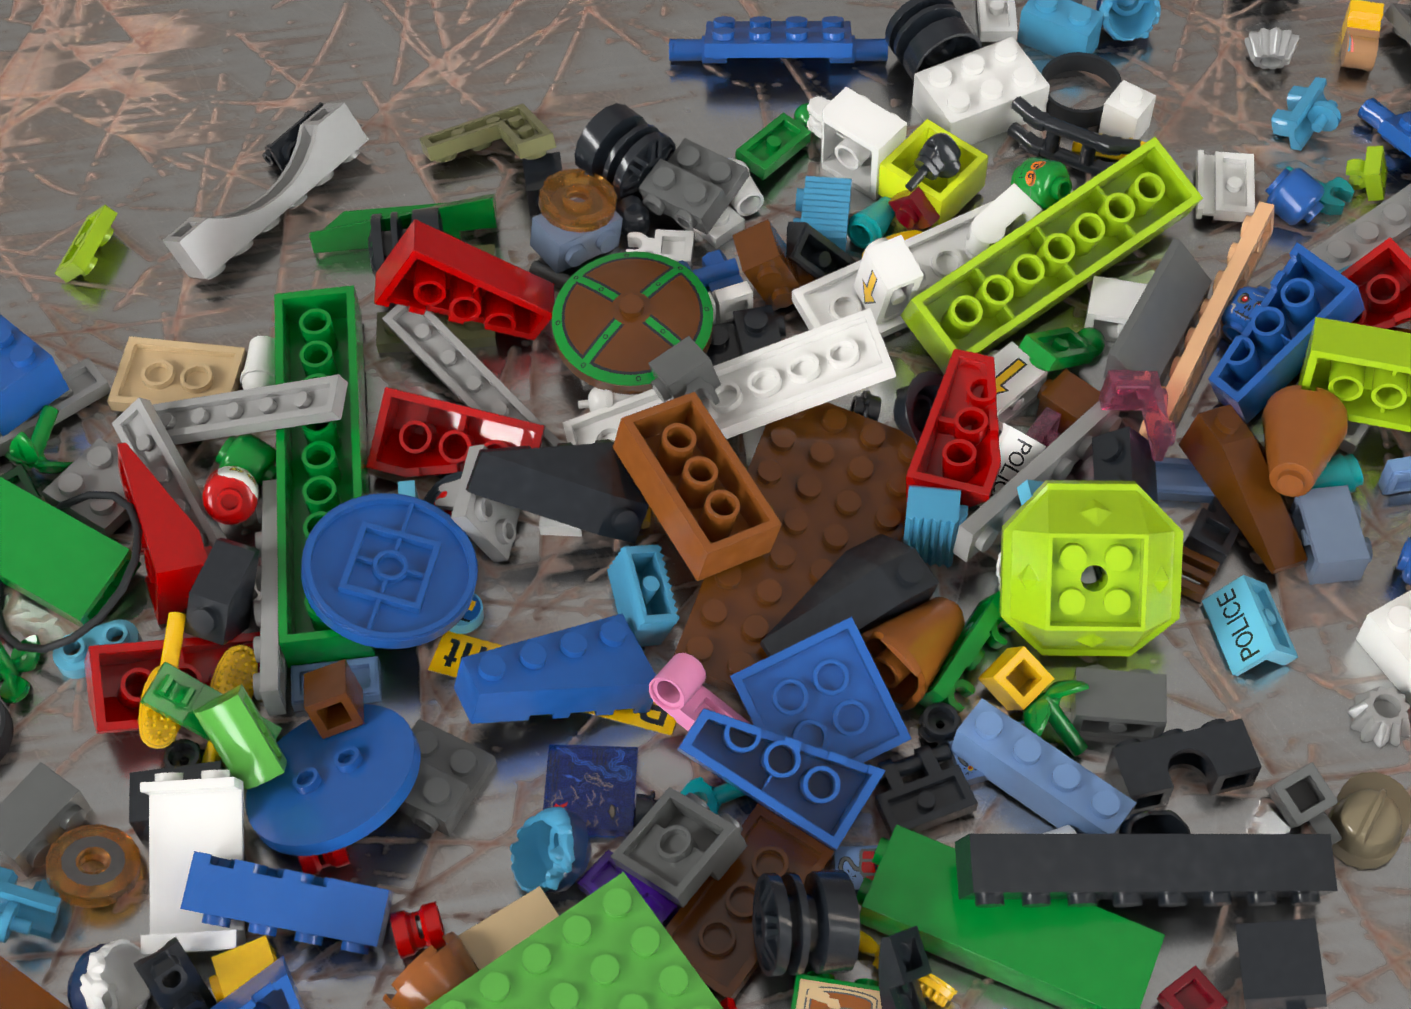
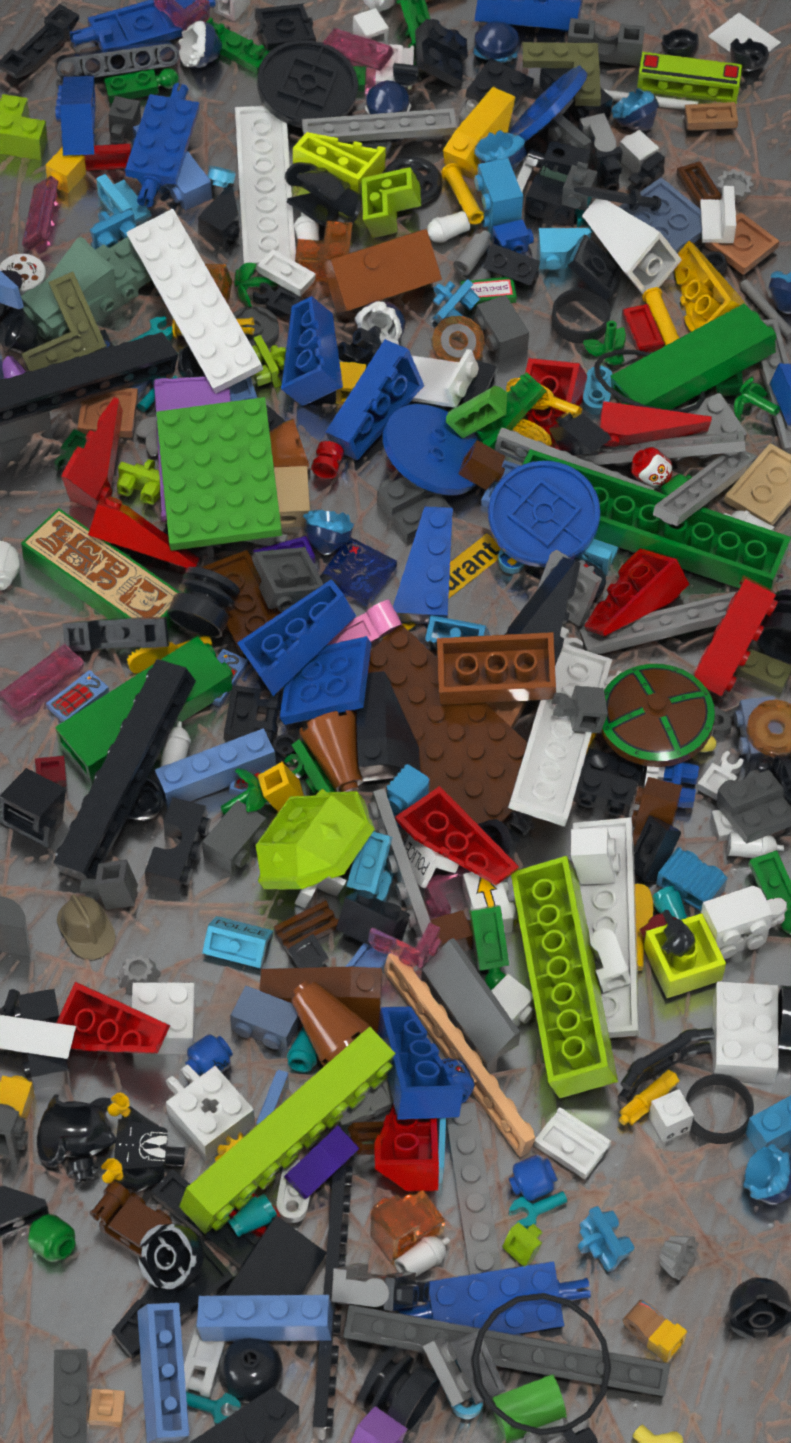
camera: 115 degrees right, 0 degrees up
green head [1011,157,1072,211] -> none

